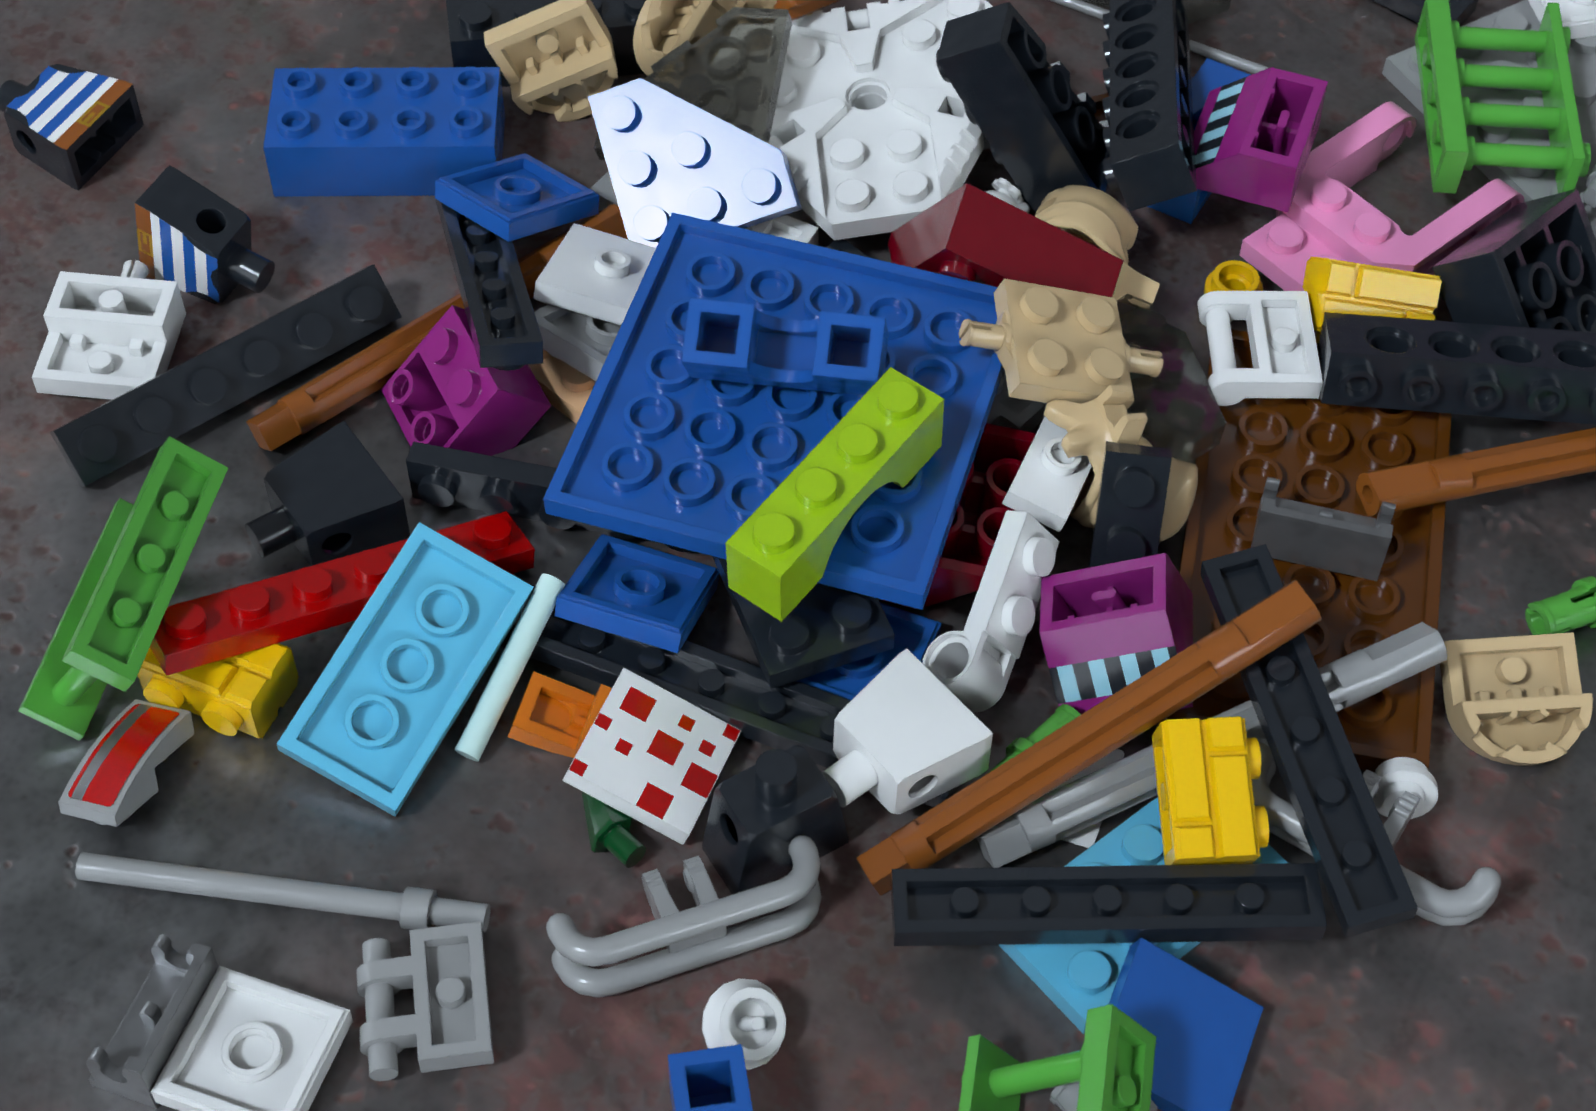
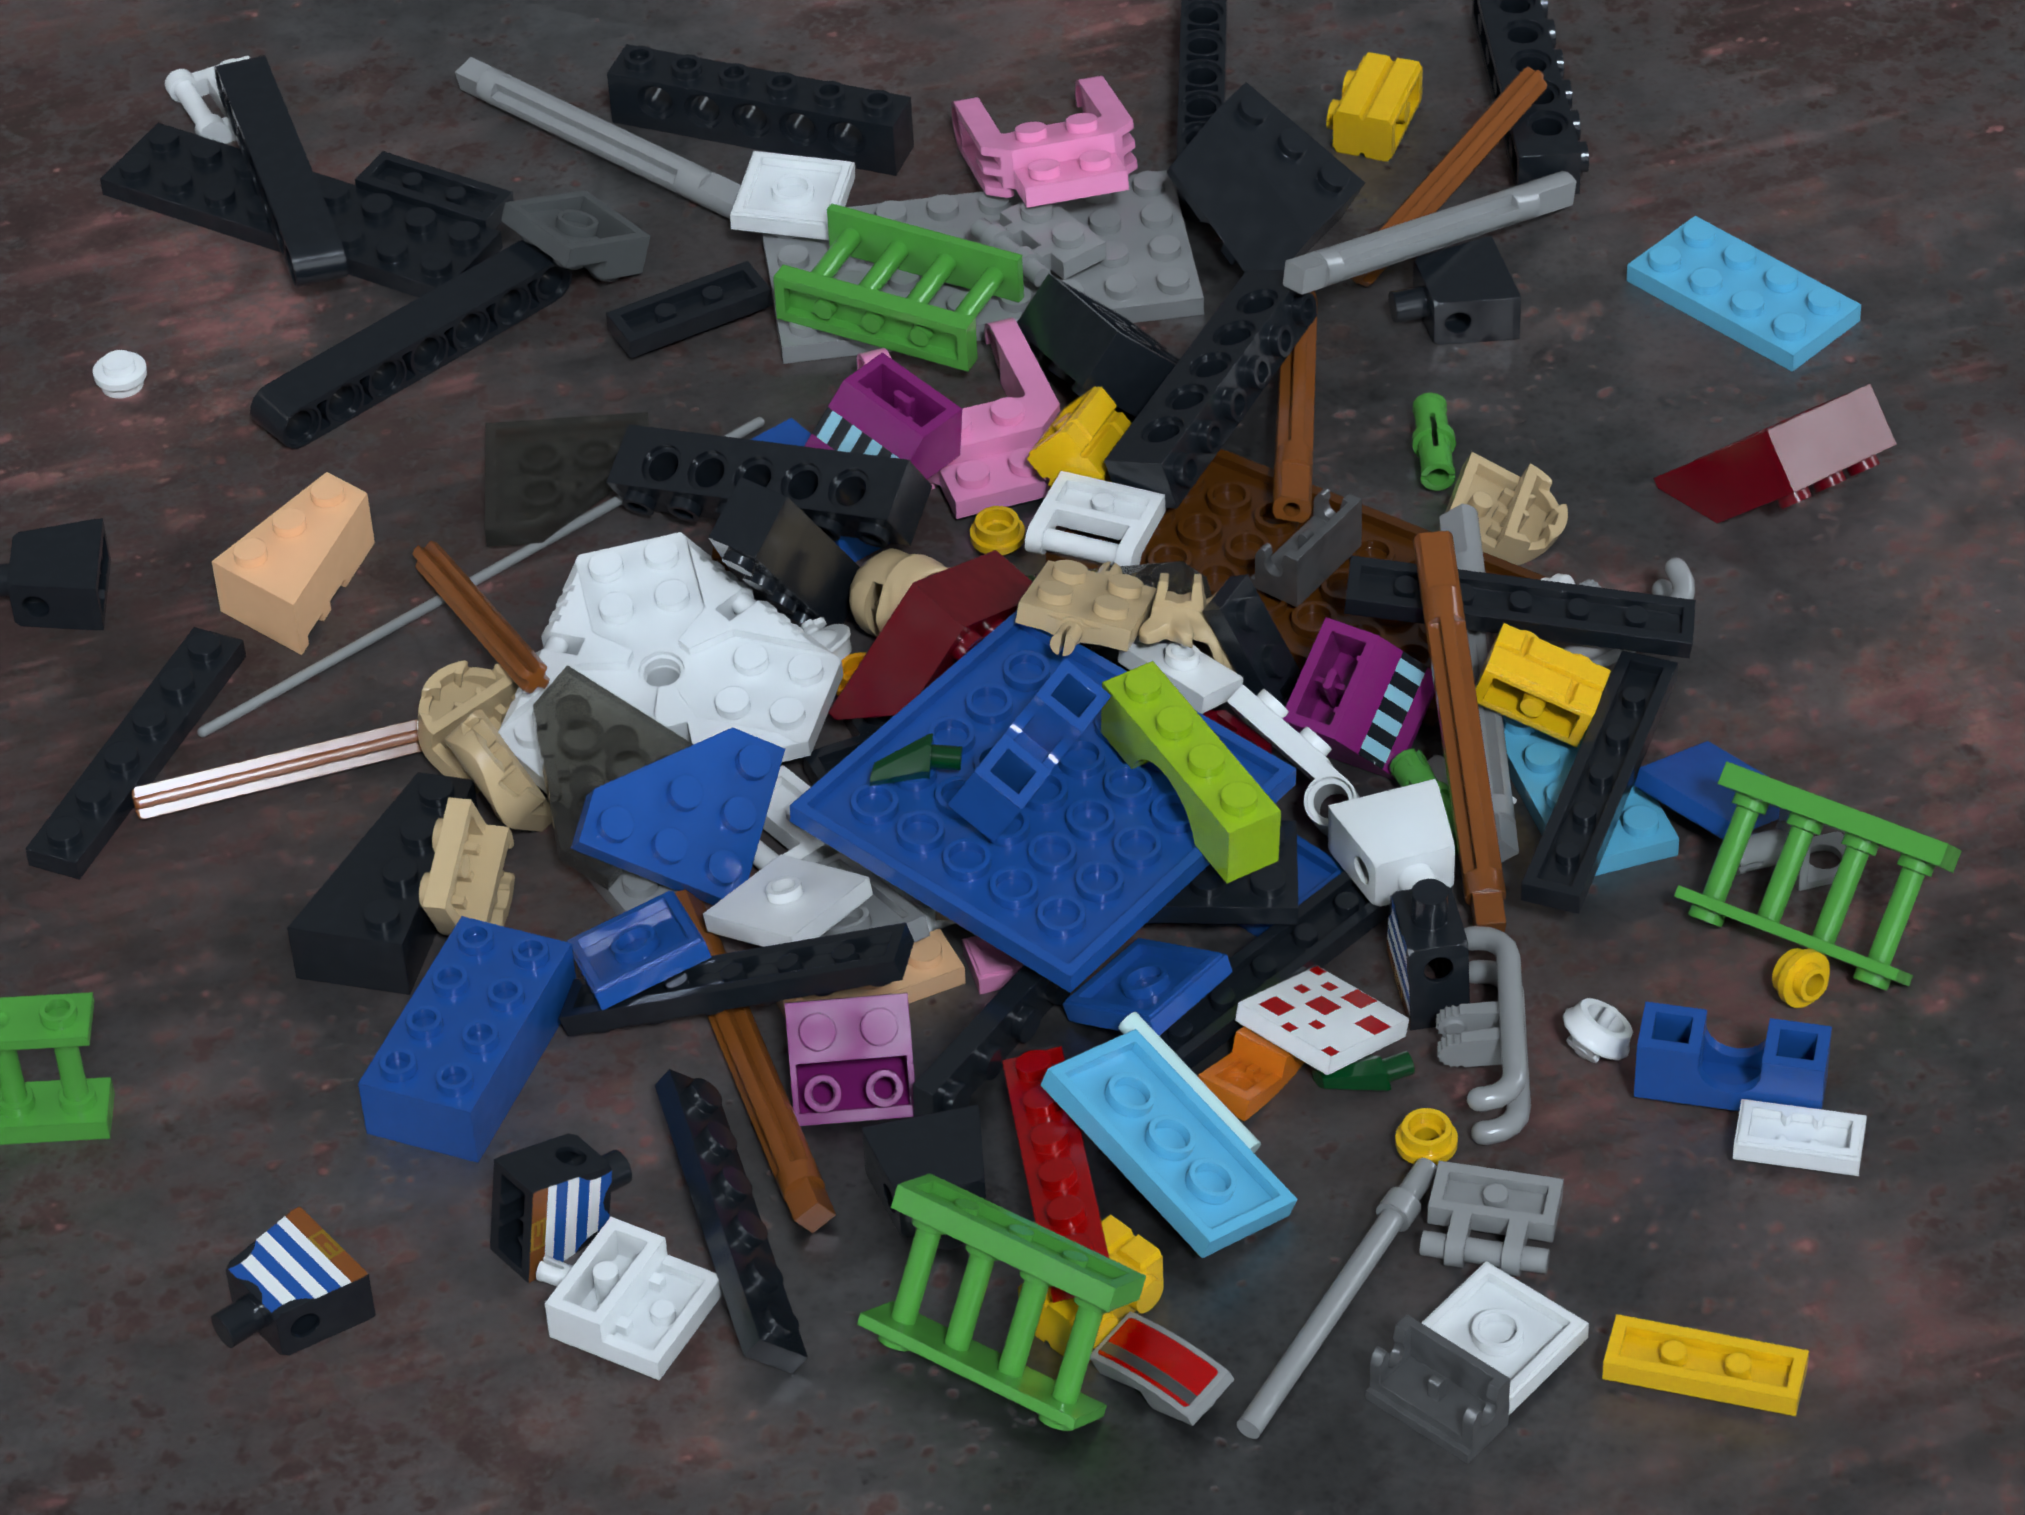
camera: 65 degrees left, 10 degrees down
none -> dark green bar [869,733,963,786]
none -> yellow plate [1395,1108,1458,1165]

